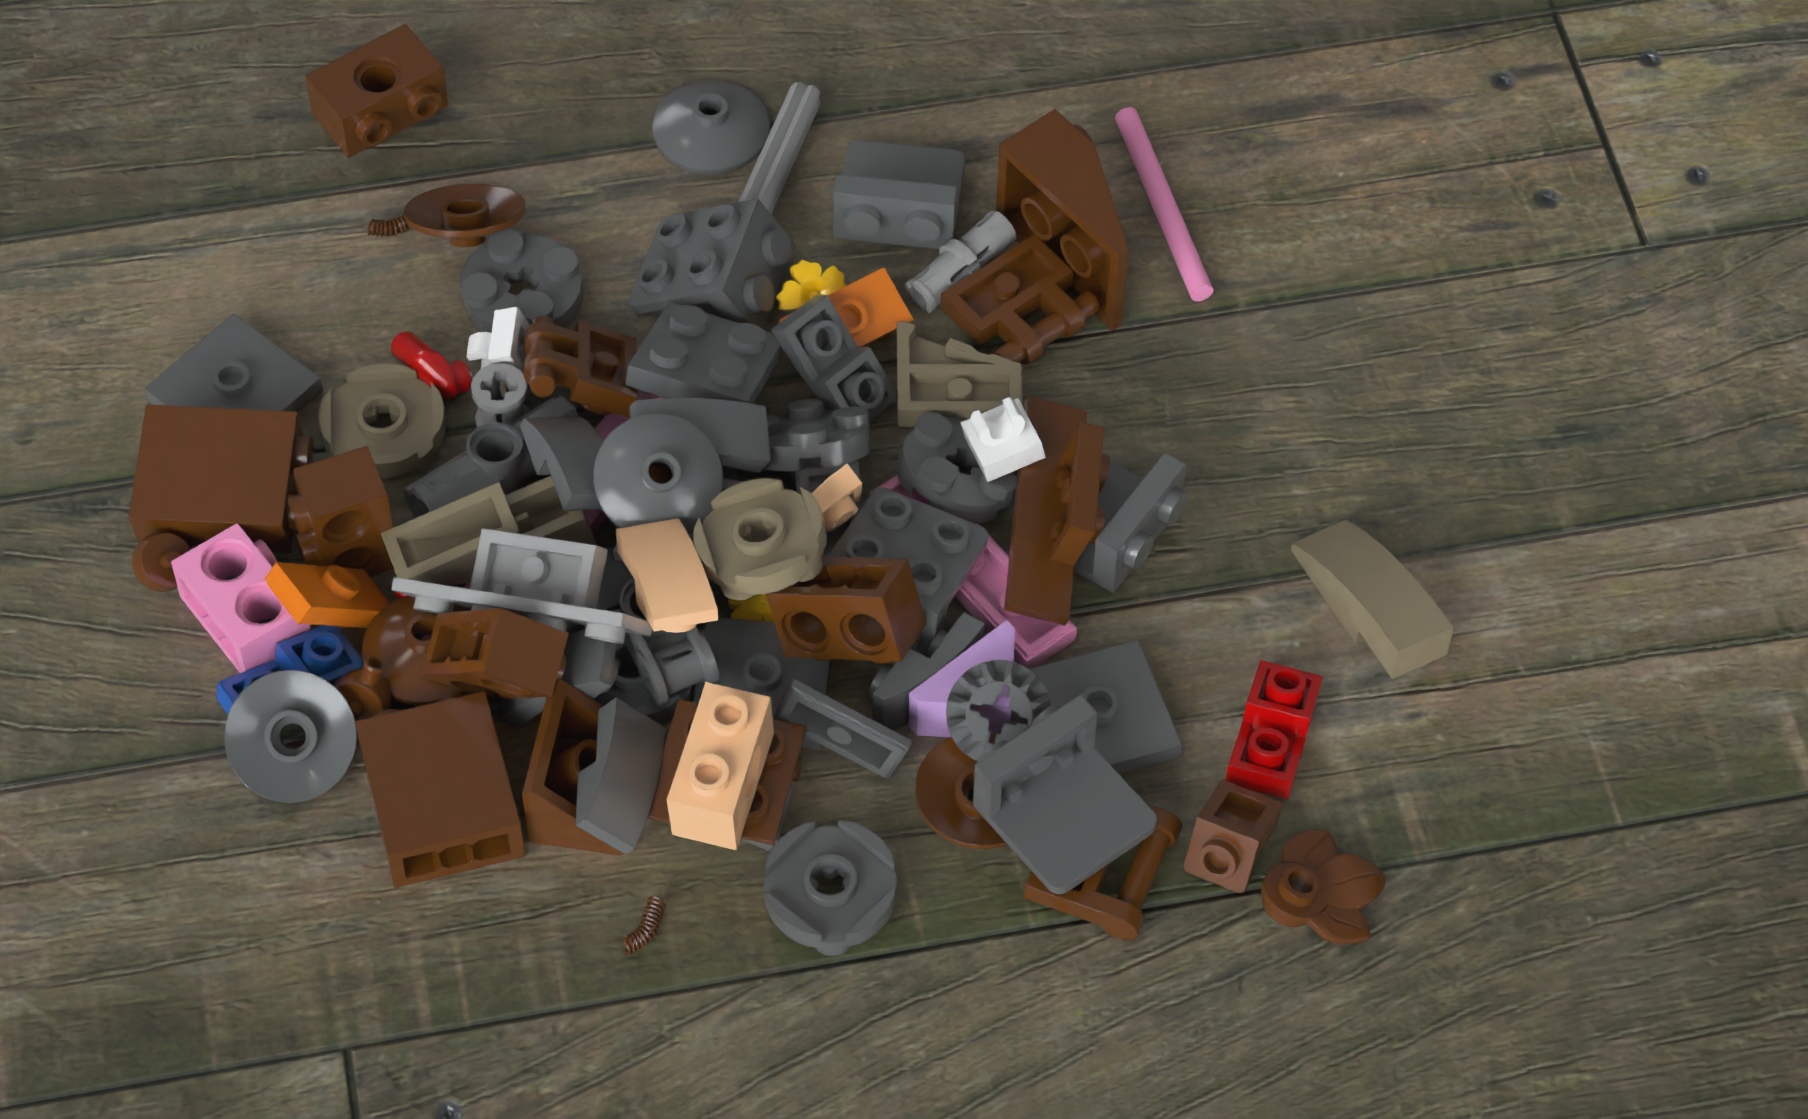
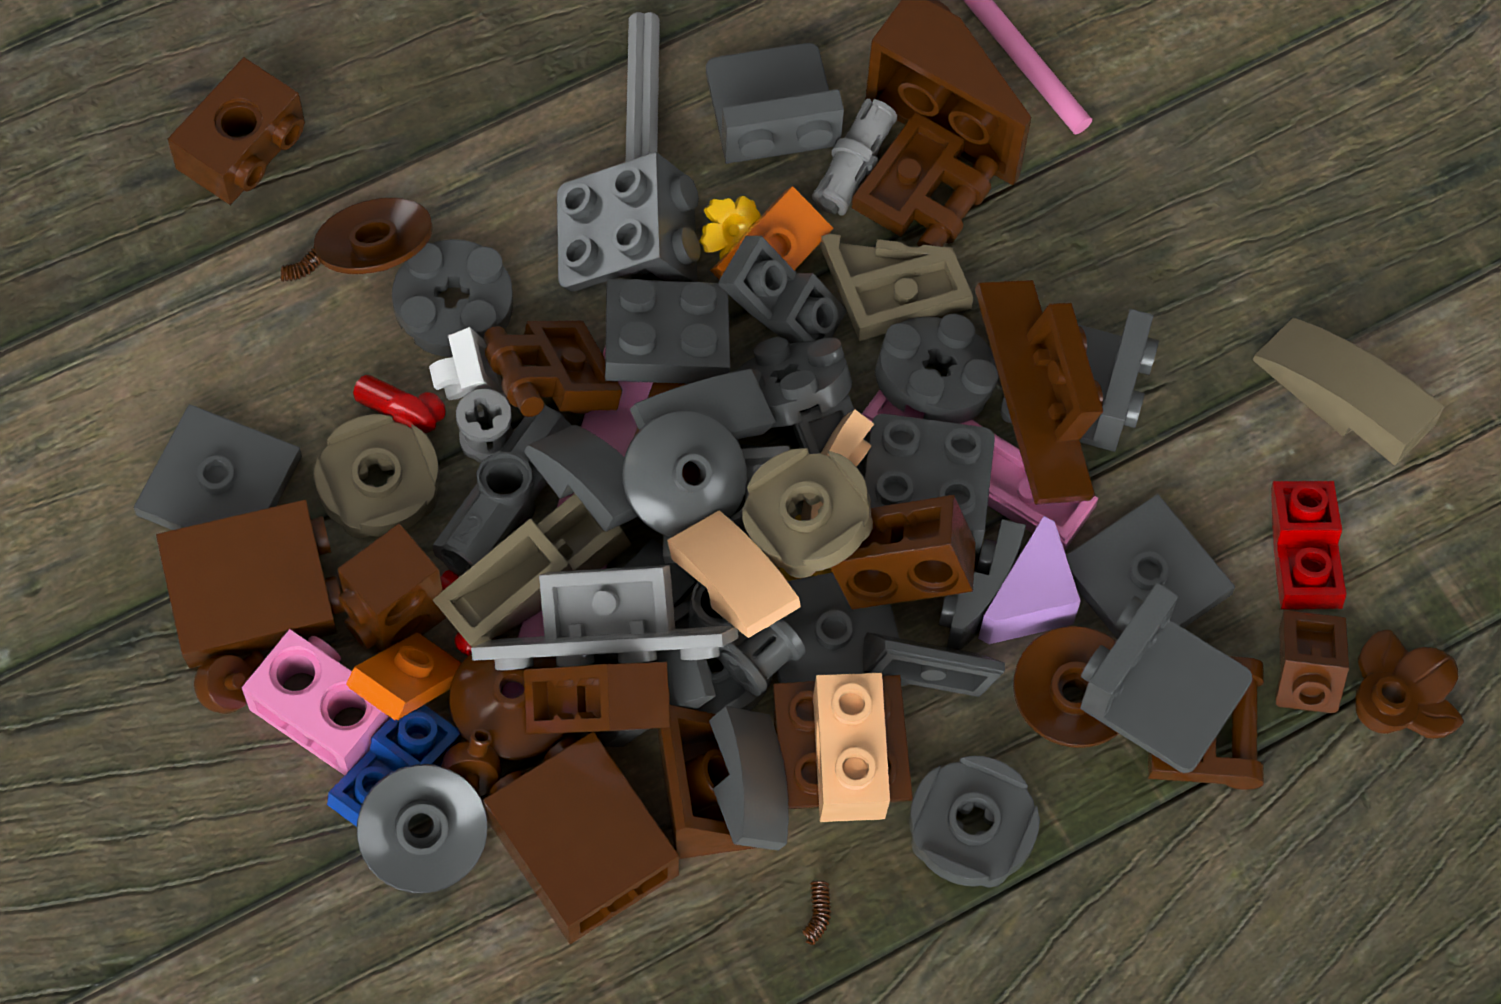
camera: 20 degrees left, 10 degrees up
dark grey dish [652,80,770,175] -> none
dark grey gear [946,660,1052,761] -> none
white tile [961,397,1046,482] -> none

